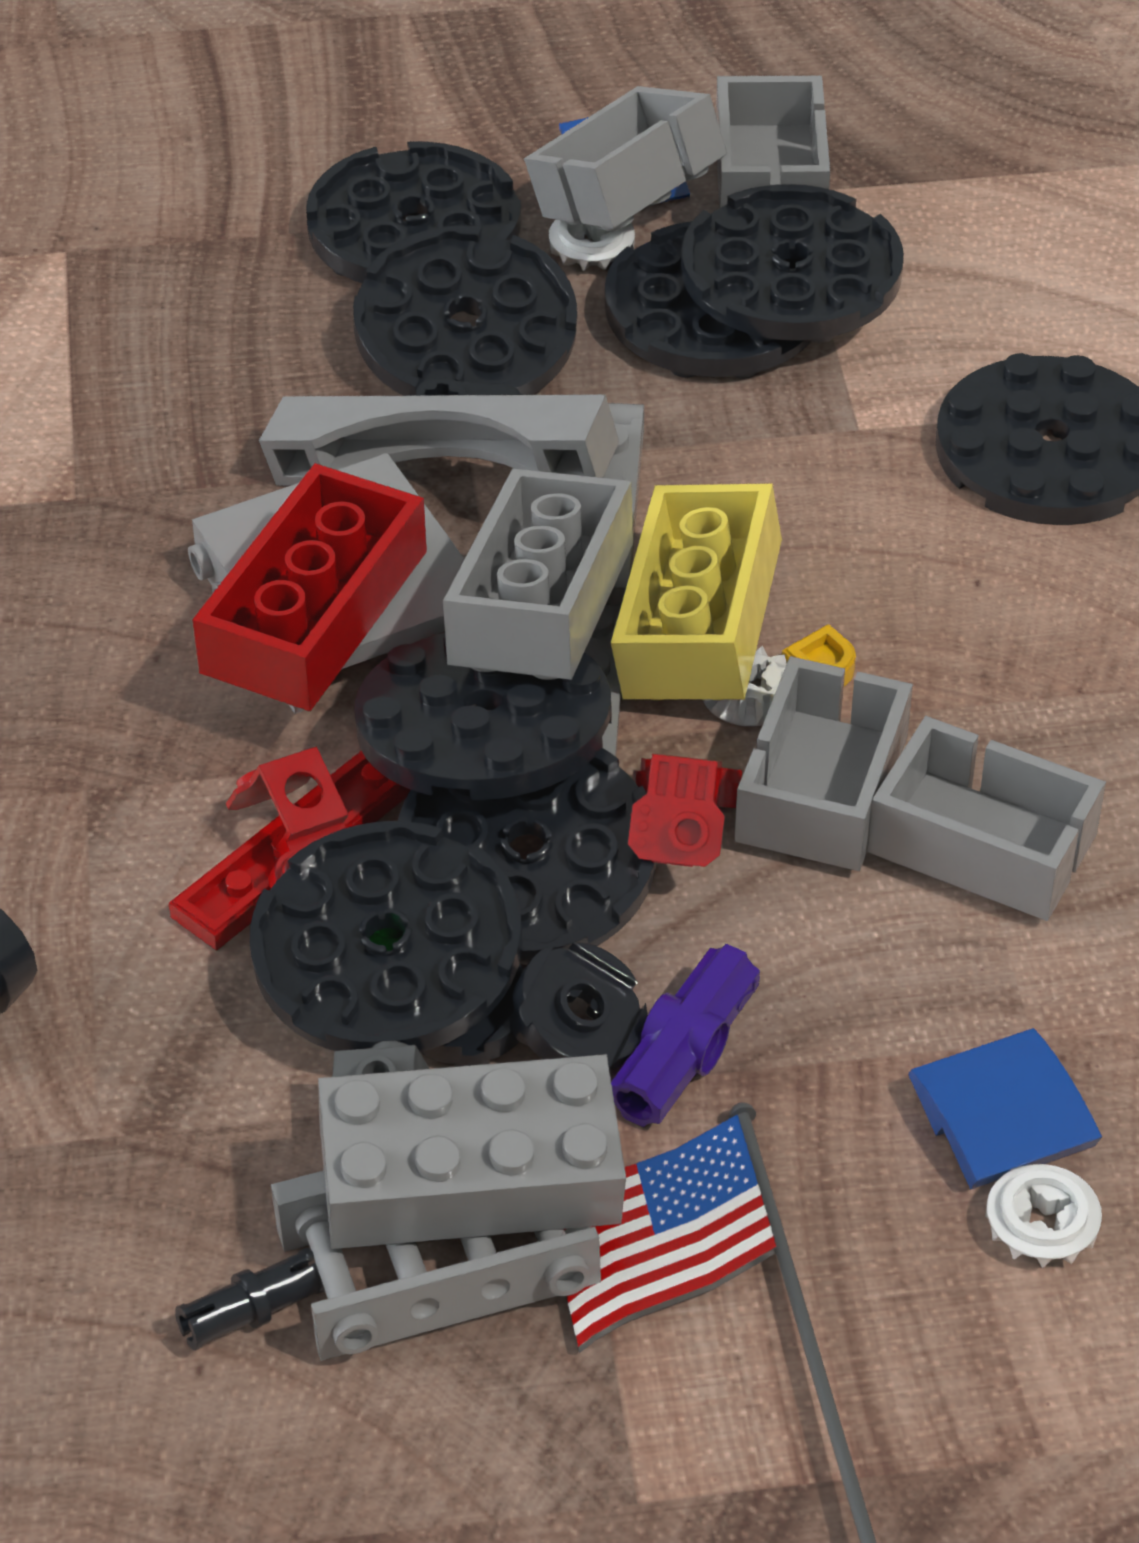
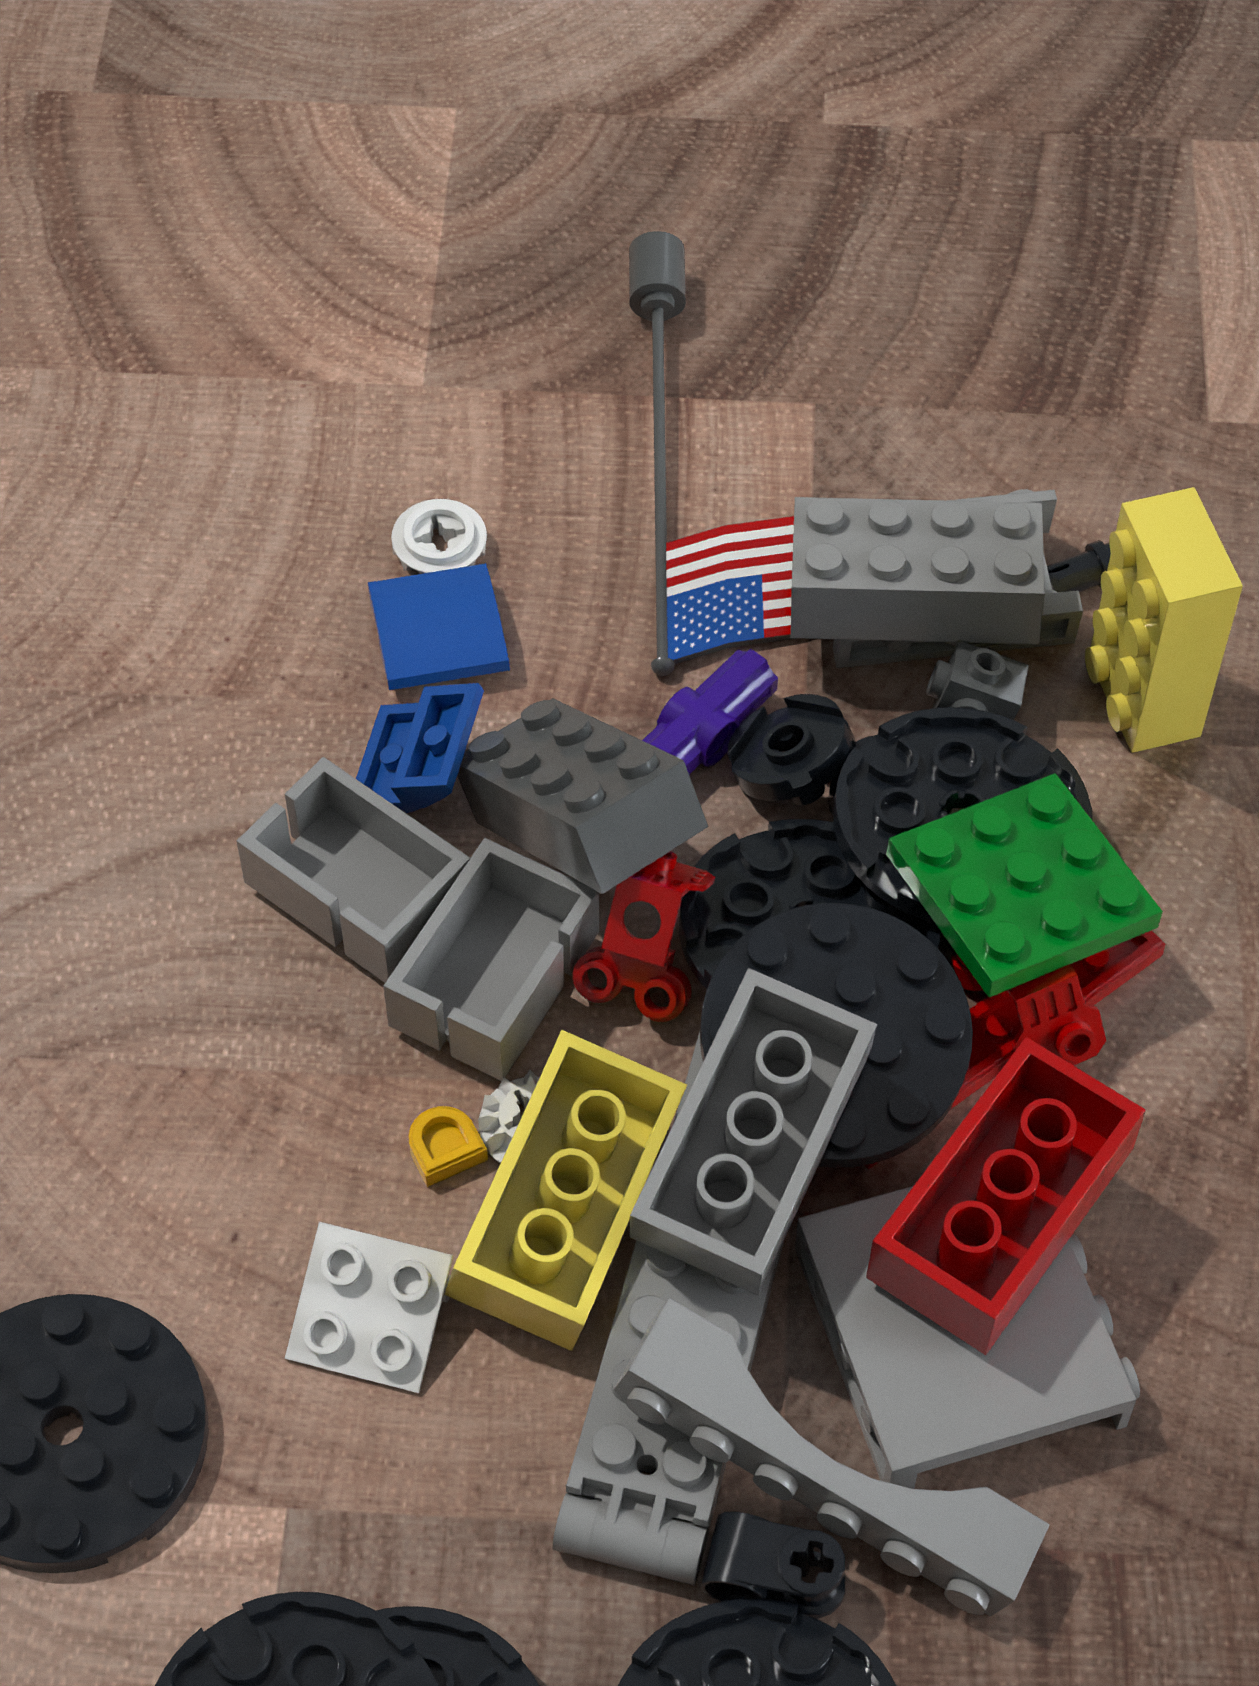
camera: 170 degrees left, 10 degrees up
none -> white hinge [285,1222,454,1393]
none -> blue slope [356,683,484,813]
none -> dark grey brick [457,698,709,894]
none -> green plate [886,773,1163,998]
none -> light yellow brick [1085,487,1243,753]

